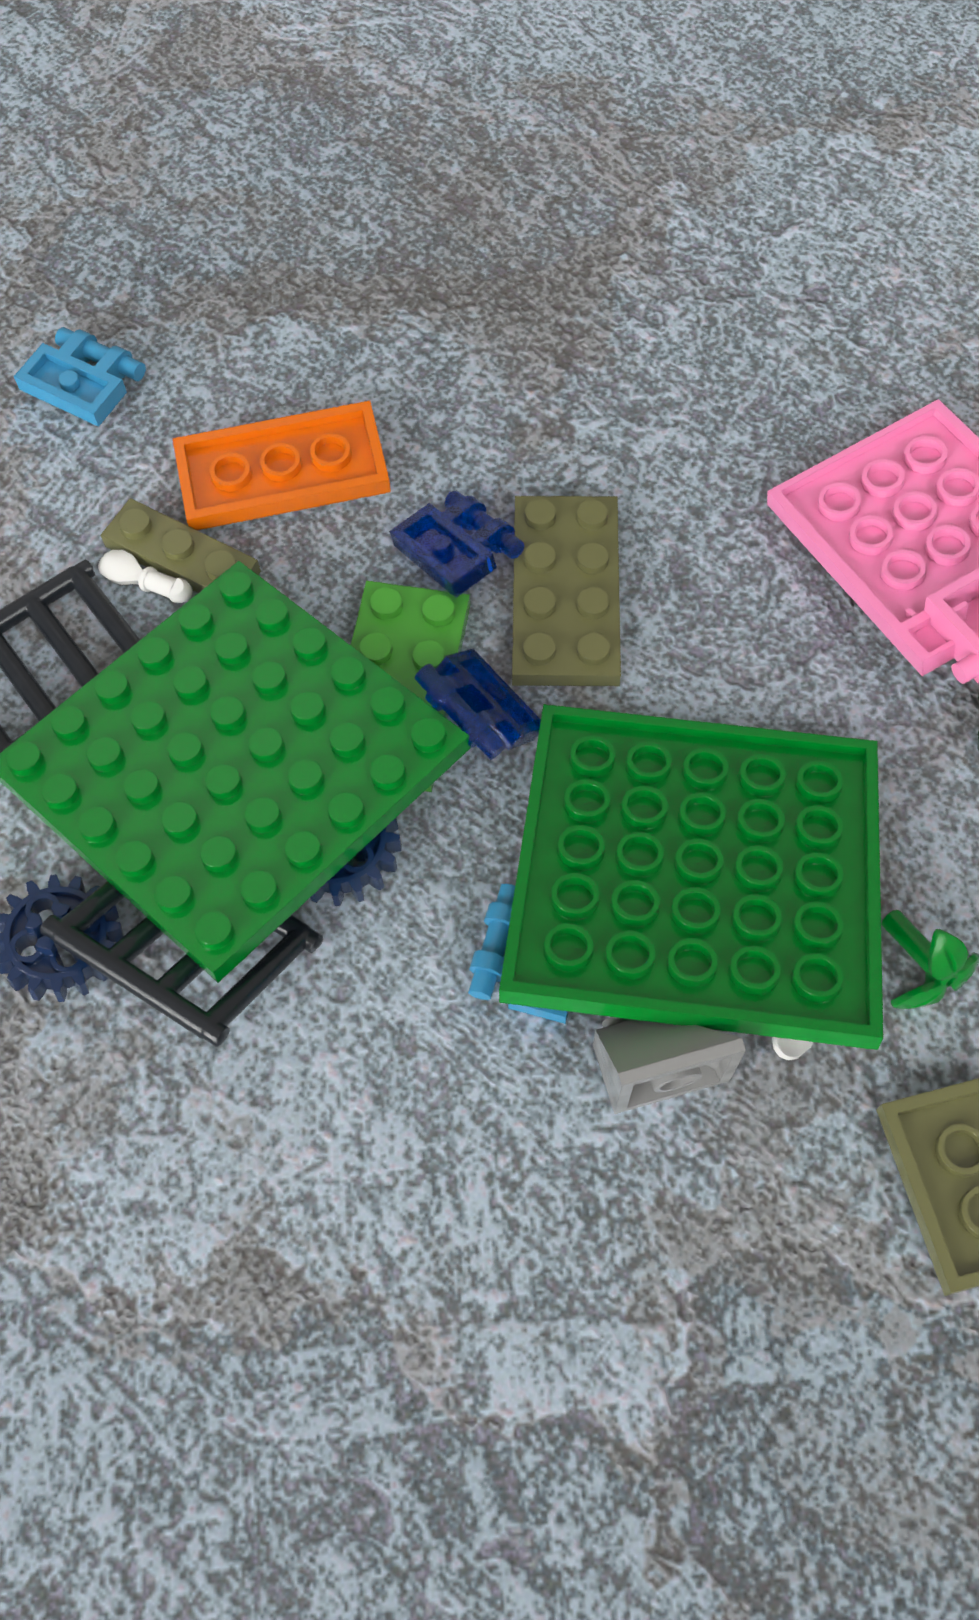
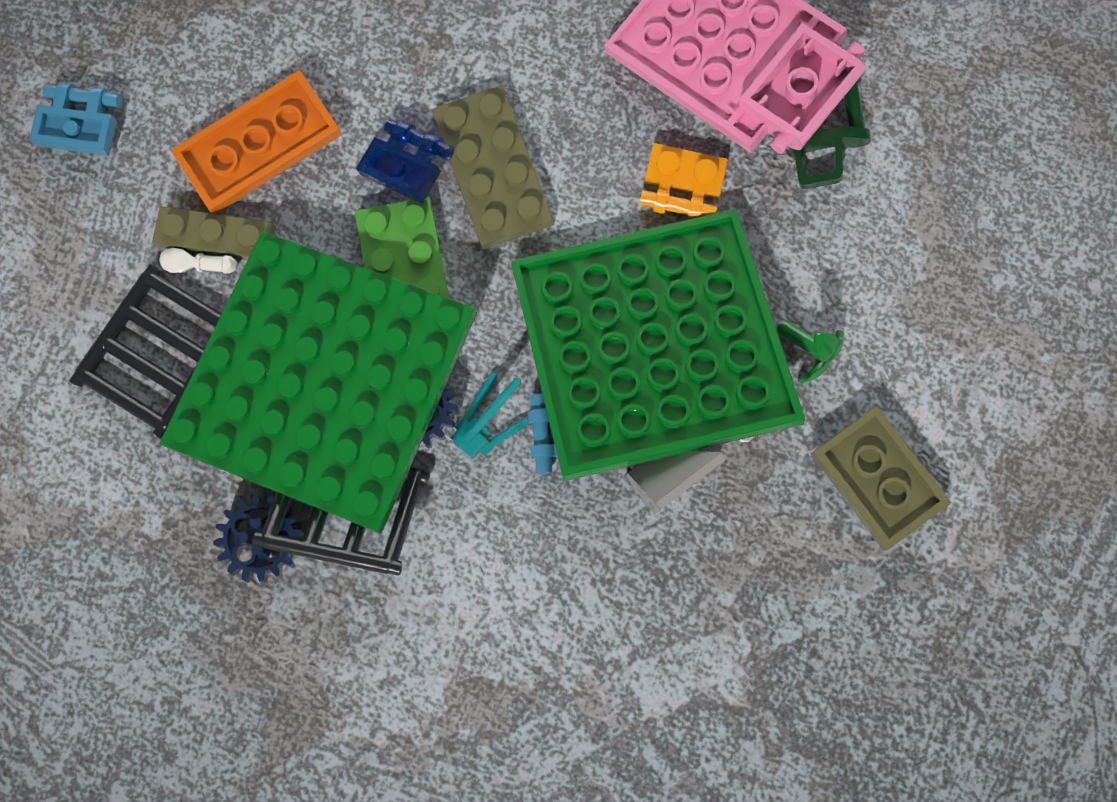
camera: 20 degrees left, 15 degrees up
clear blue plate [414,649,541,760] -> none
none -> teal plant [450,371,528,459]
none -> light orange plate [639,143,728,220]

